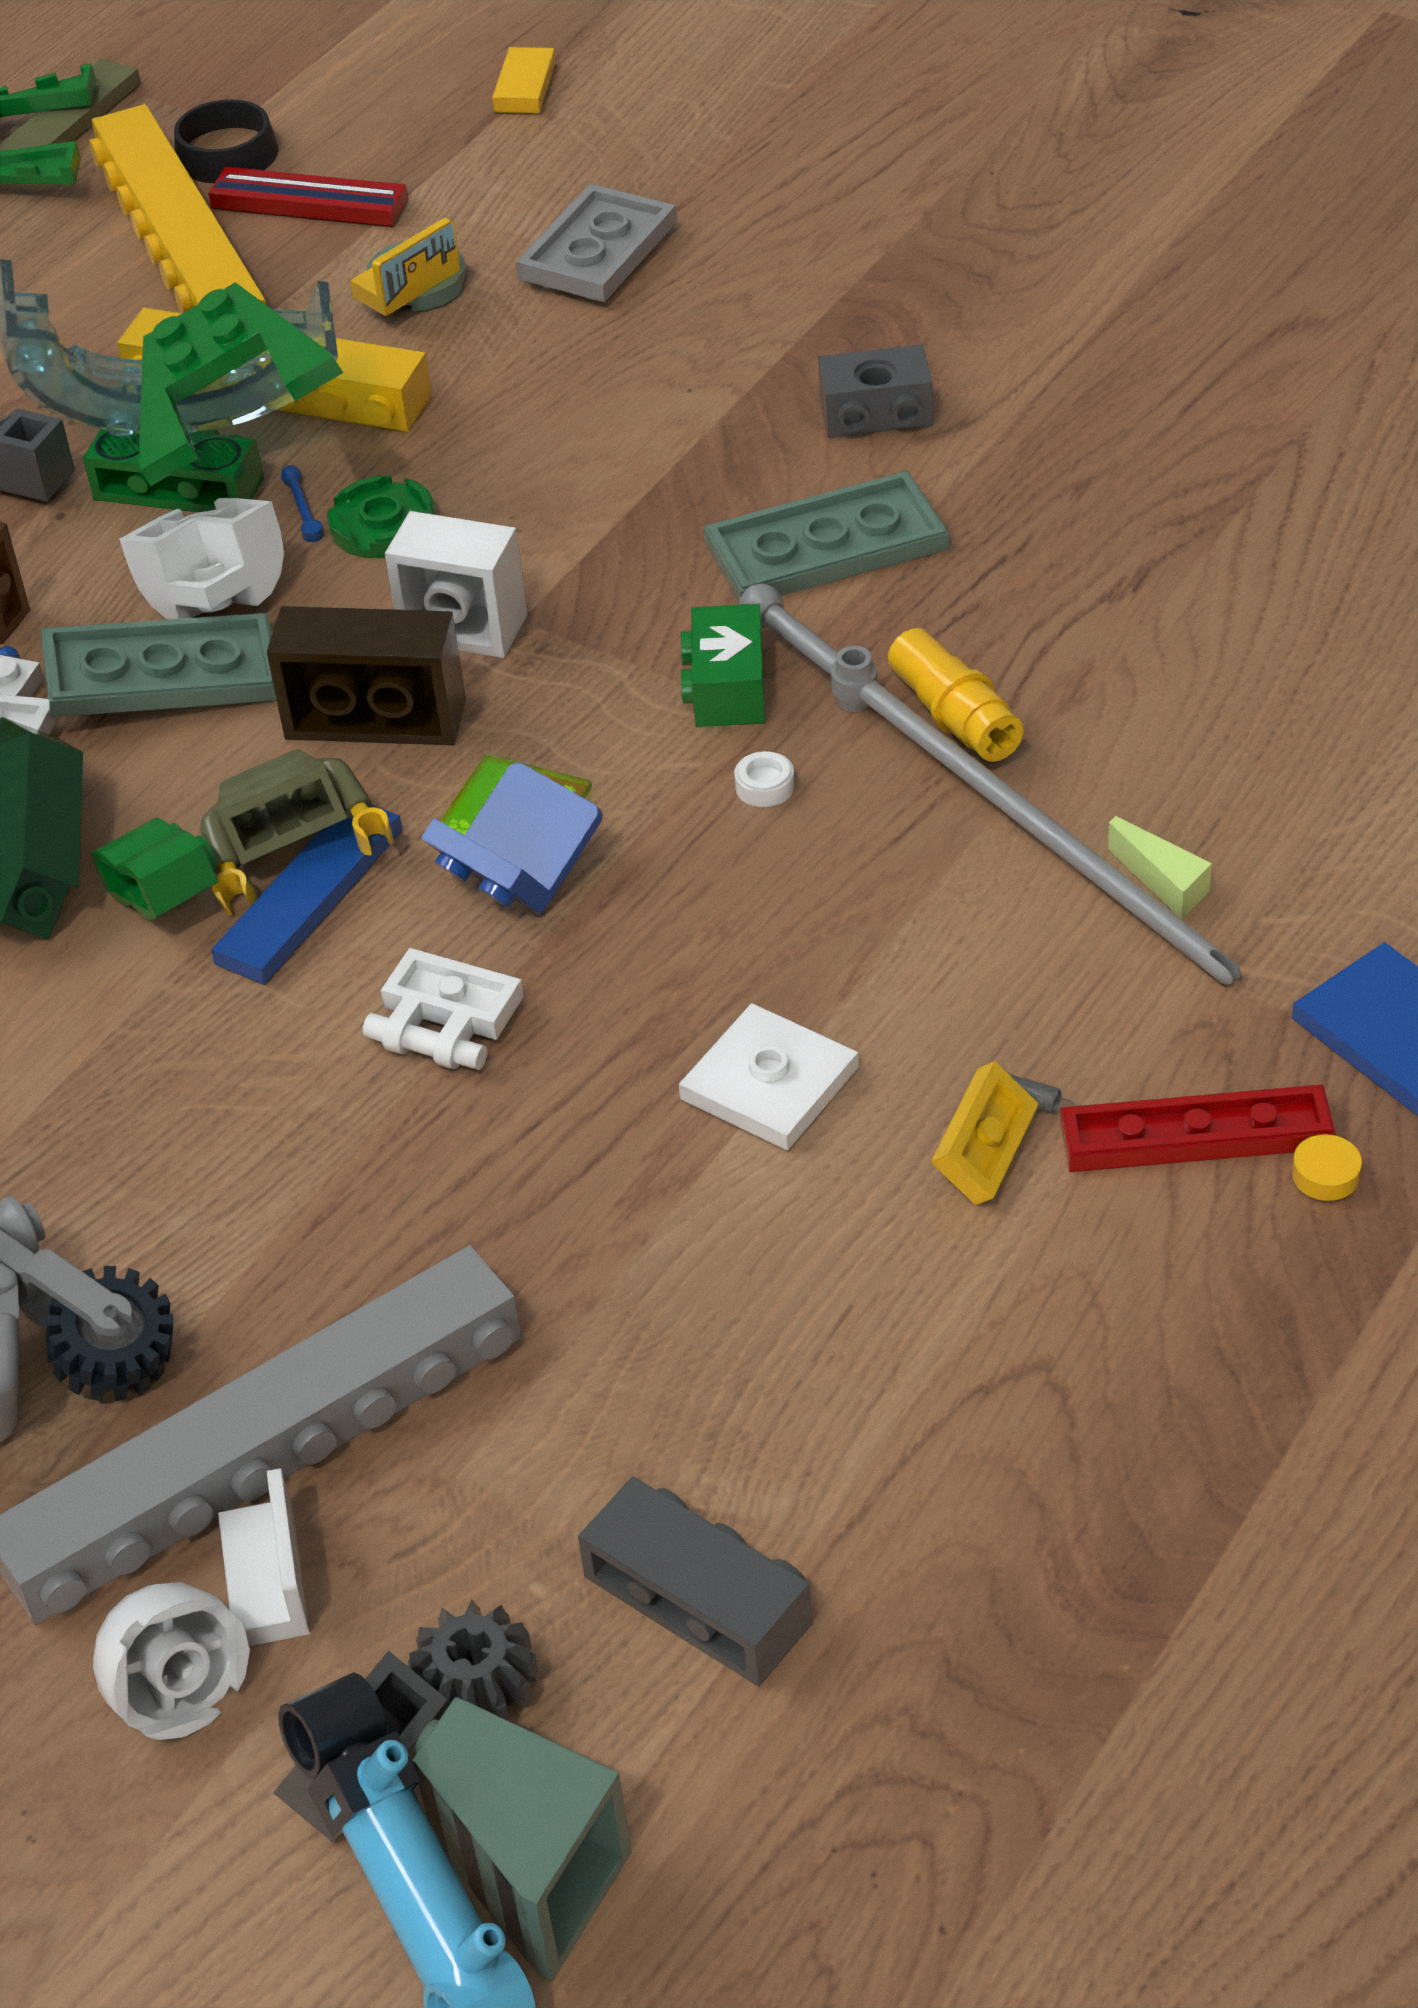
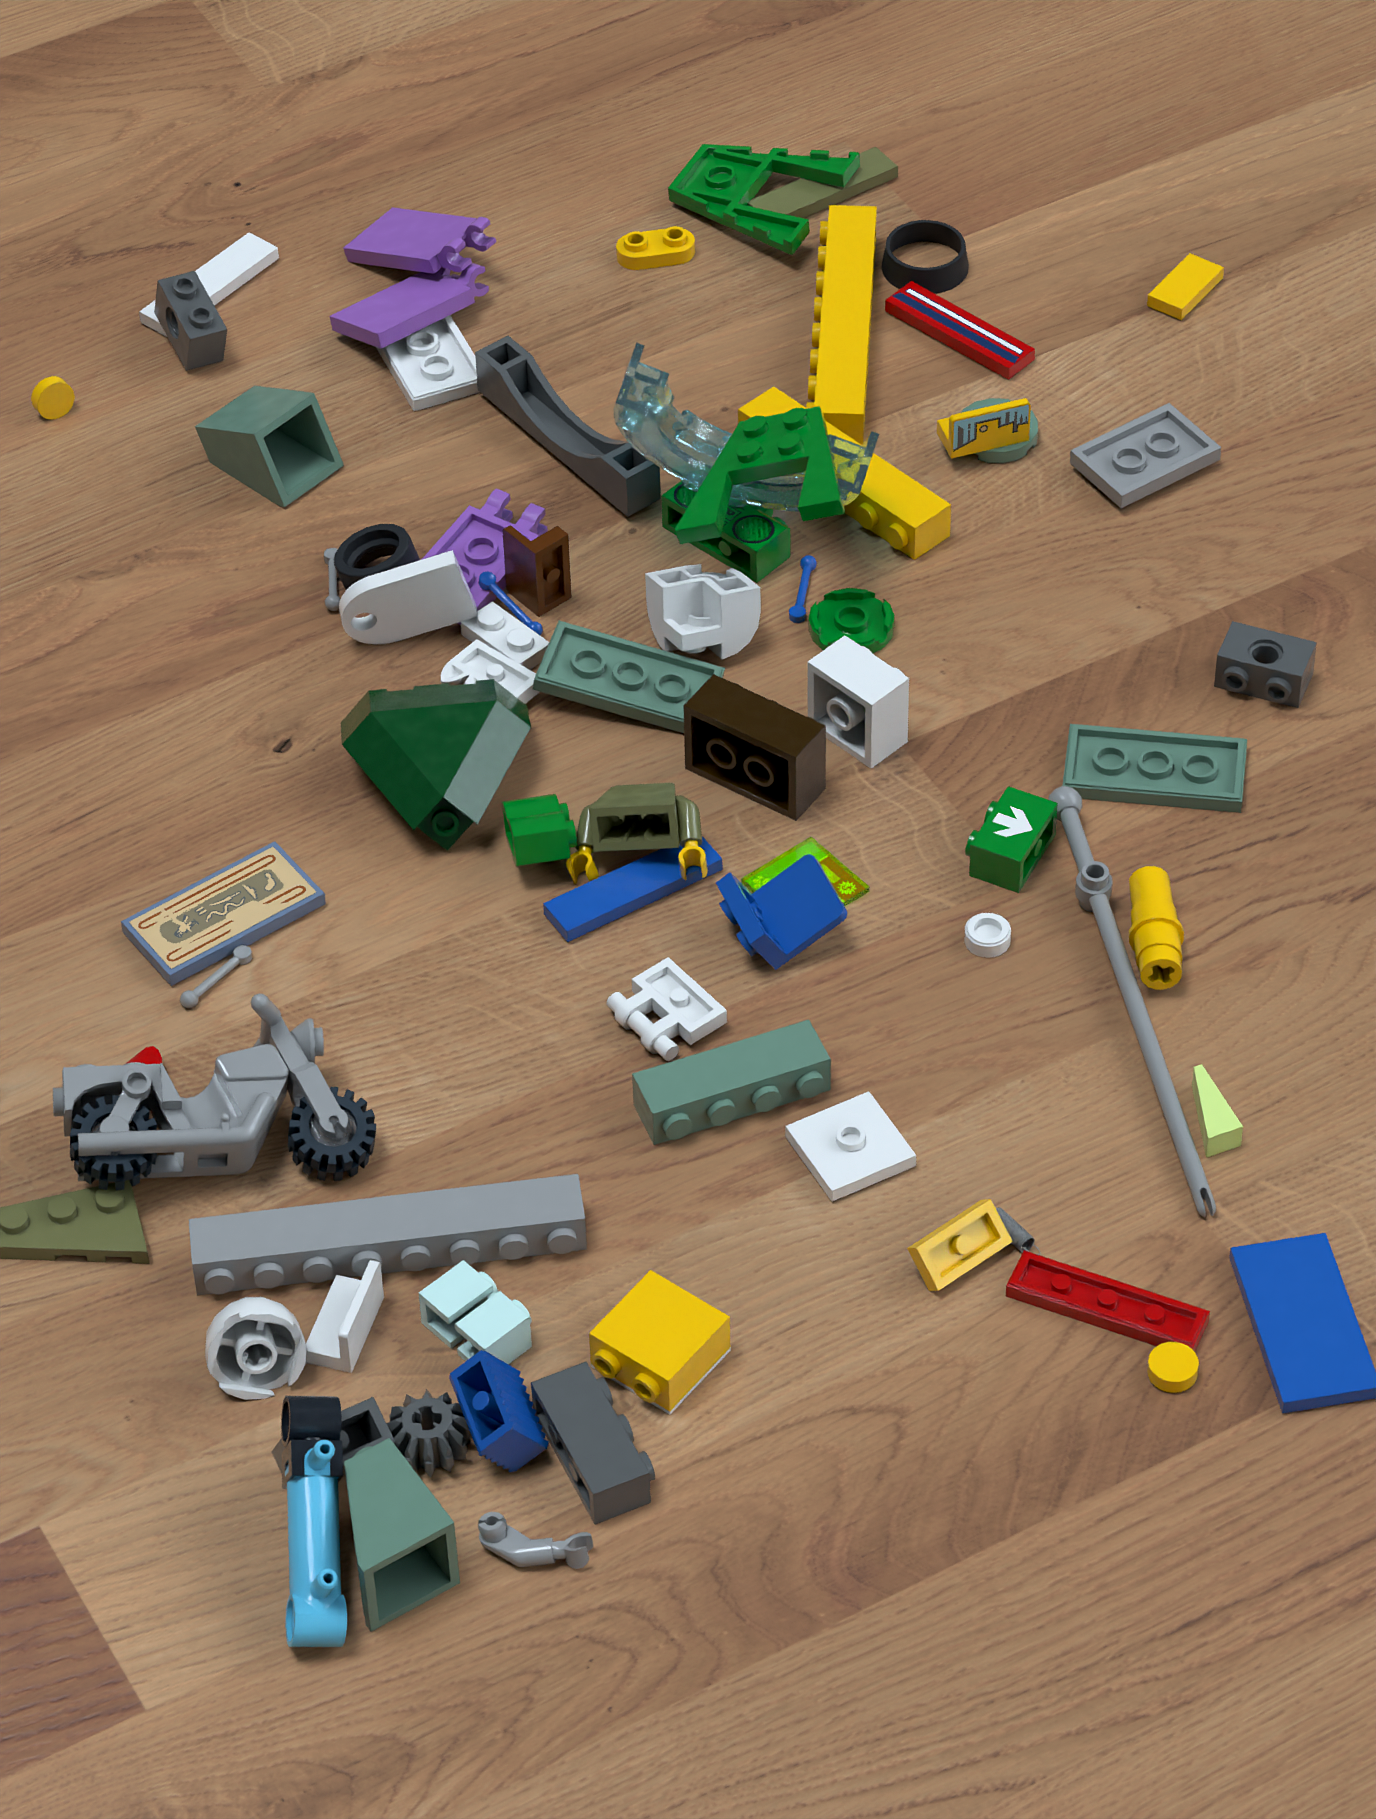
camera: 25 degrees right, 0 degrees up
none -> light aqua piece [419,1260,532,1364]
none -> blue brick [449,1350,549,1472]
none -> light grey arm [478,1512,593,1569]
none -> yellow piece [589,1270,731,1415]
none -> sand green brick [632,1019,831,1145]

